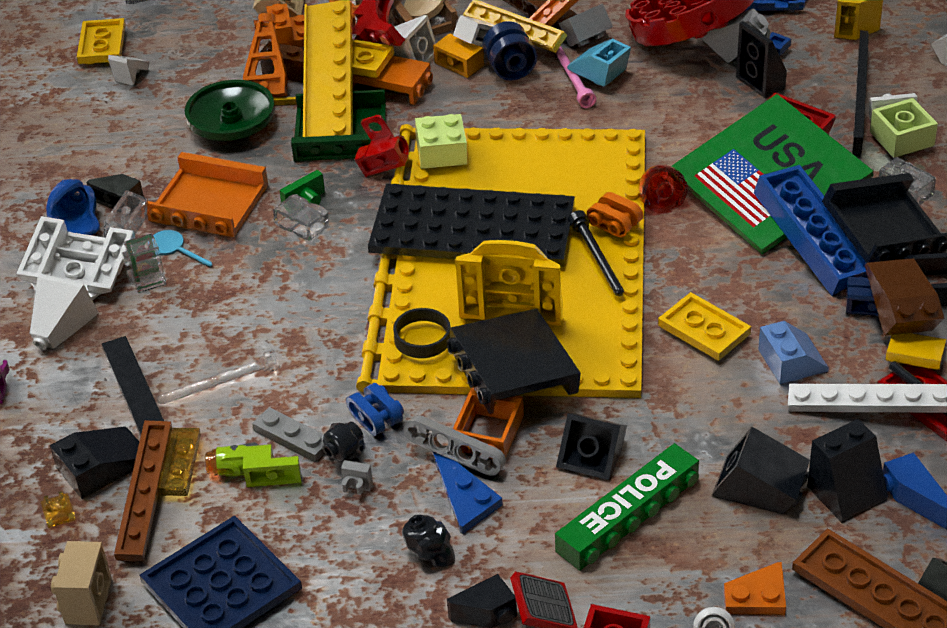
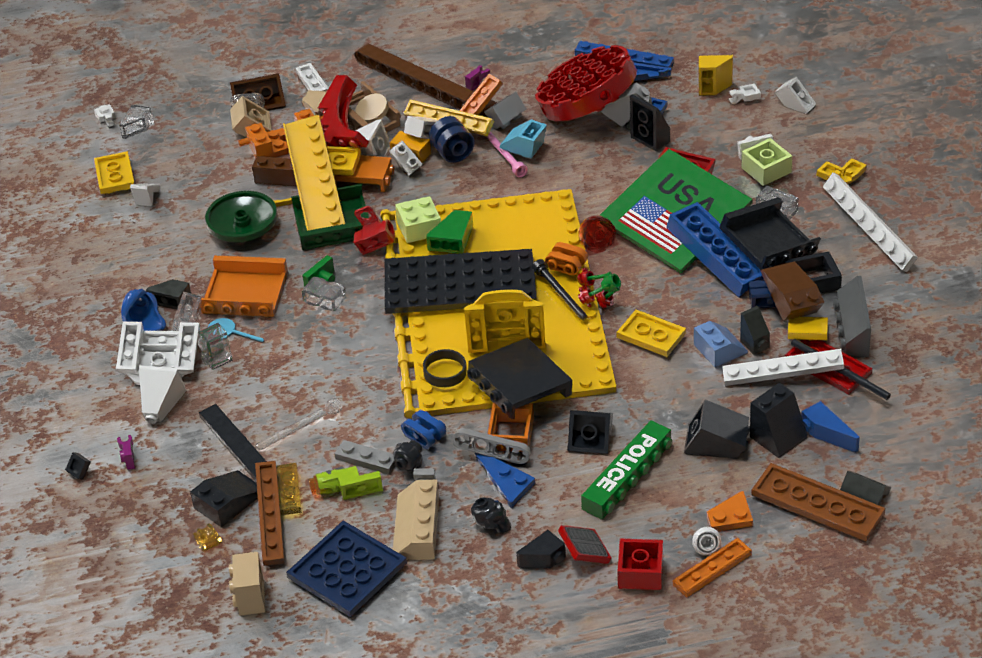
camera: 10 degrees left, 0 degrees up
orange plate [243,13,287,97] -> none
black tile [852,30,869,156] -> none
none -> white hips [389,140,423,176]
none -> tan slope [393,480,439,560]
none -> green slope [426,210,473,254]
none -> plant [577,268,621,308]
none -> white plate [729,84,761,104]
none -> pearl dark grey slope [740,306,770,355]

